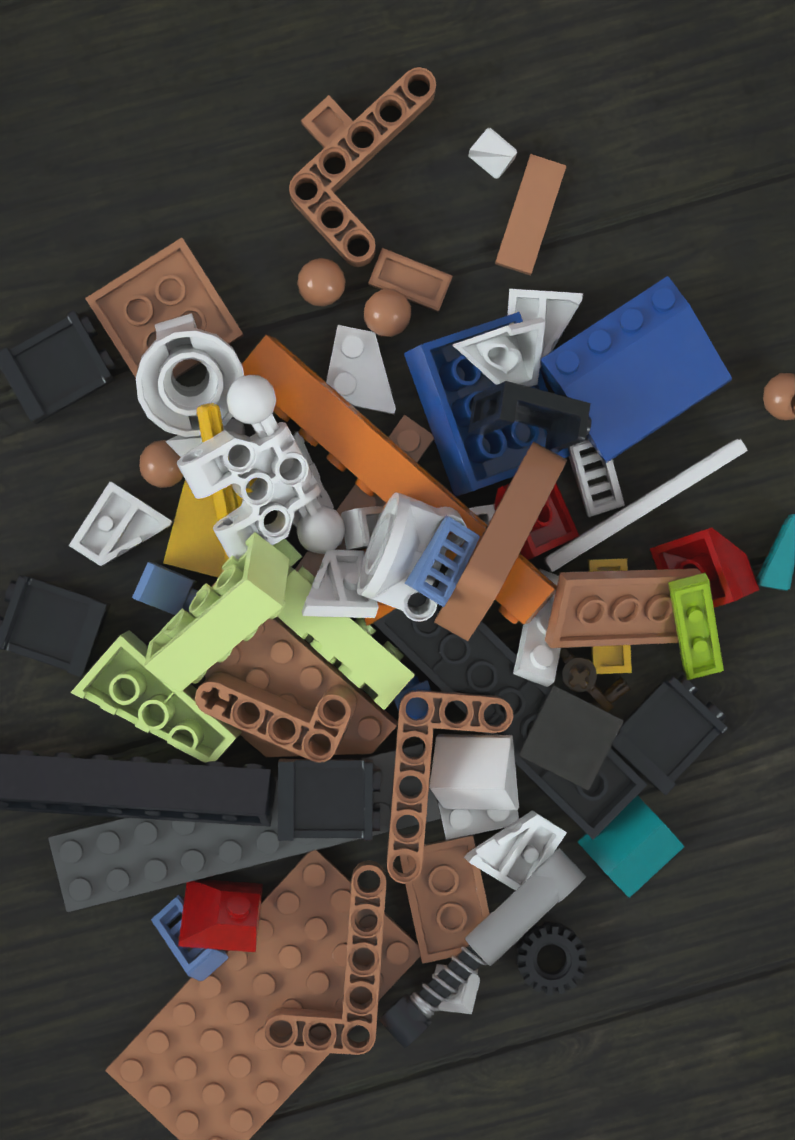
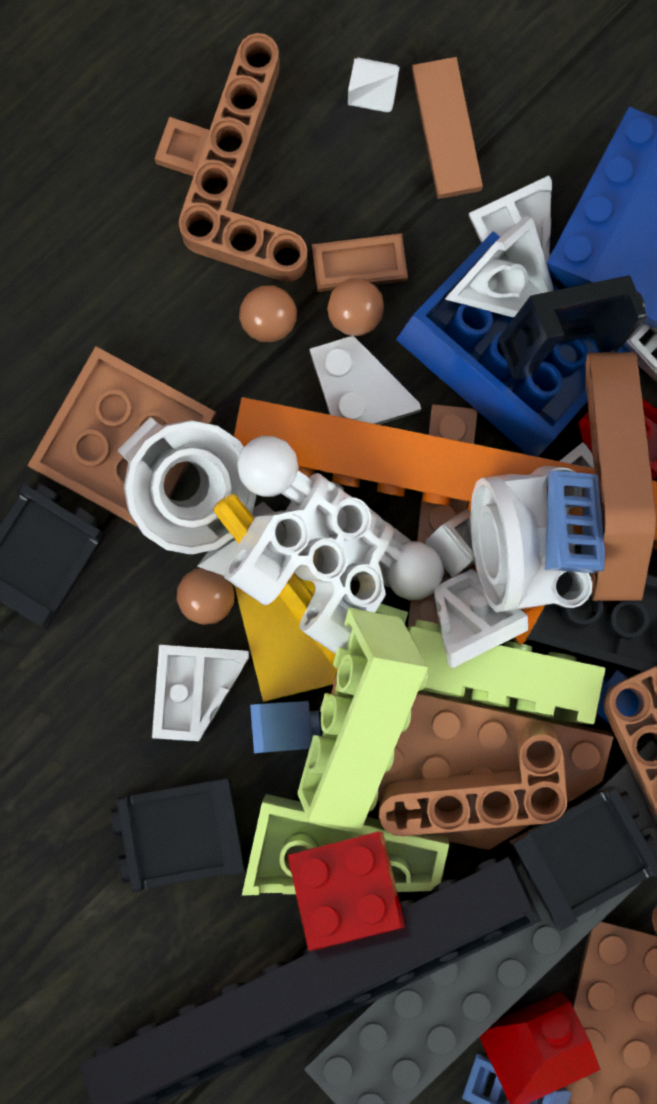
camera: 30 degrees left, 5 degrees down
none -> red plate [287,831,405,951]

